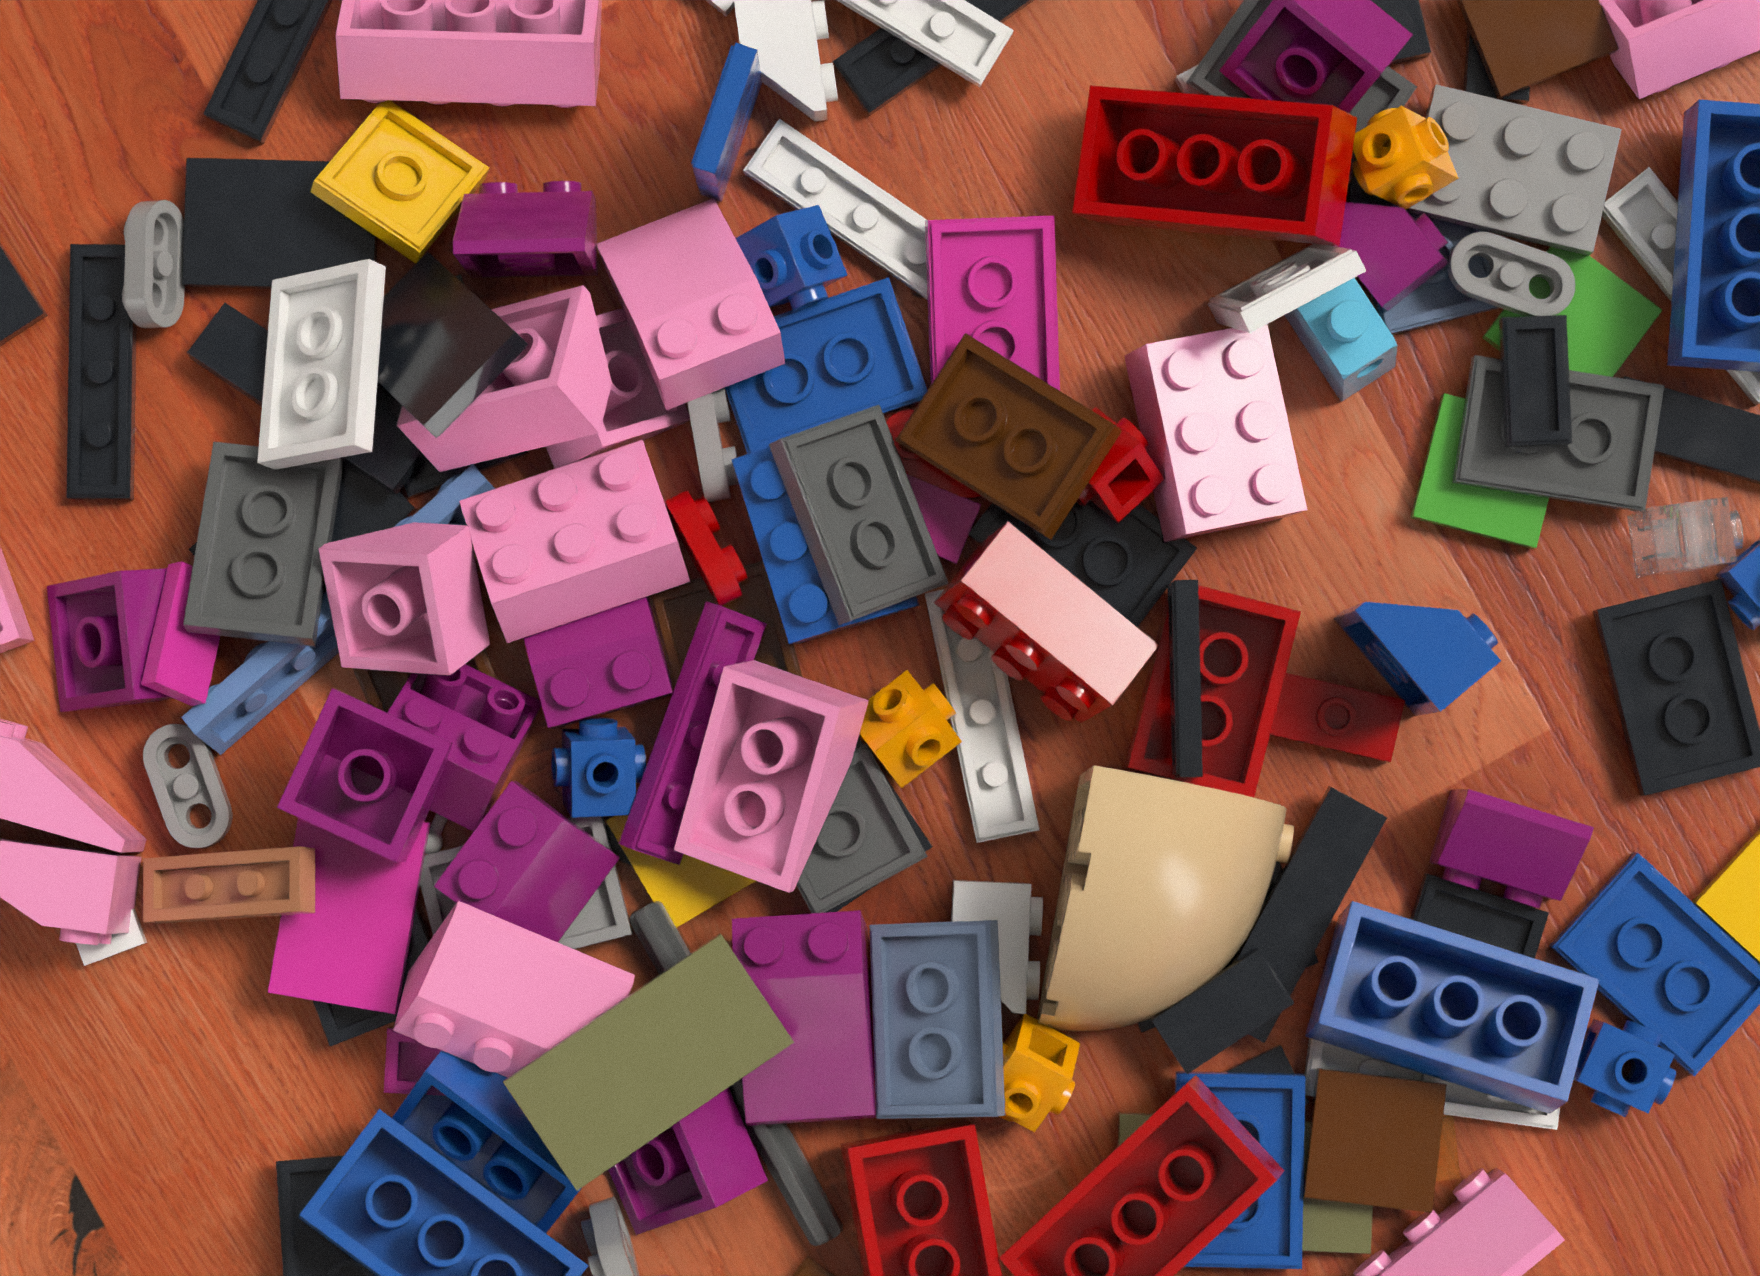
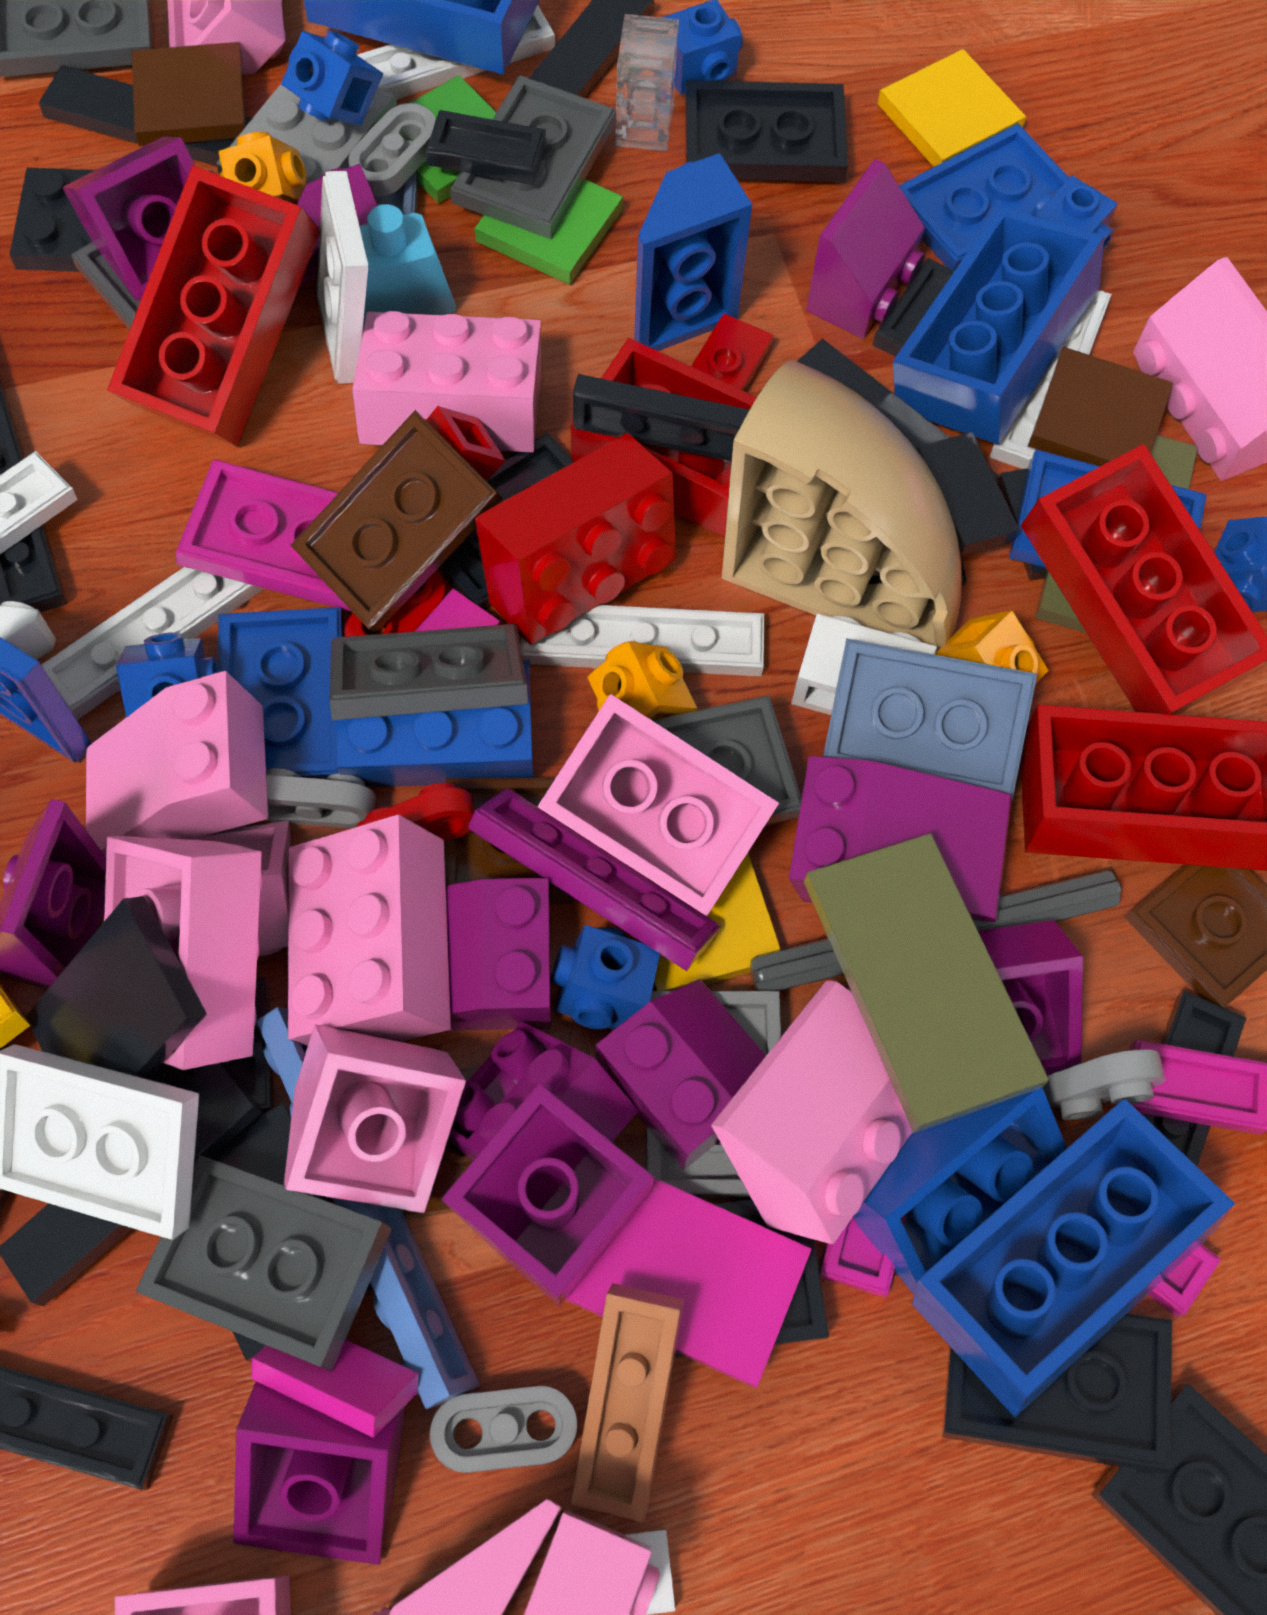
camera: 75 degrees left, 20 degrees down
none -> blue brick [281,30,384,126]

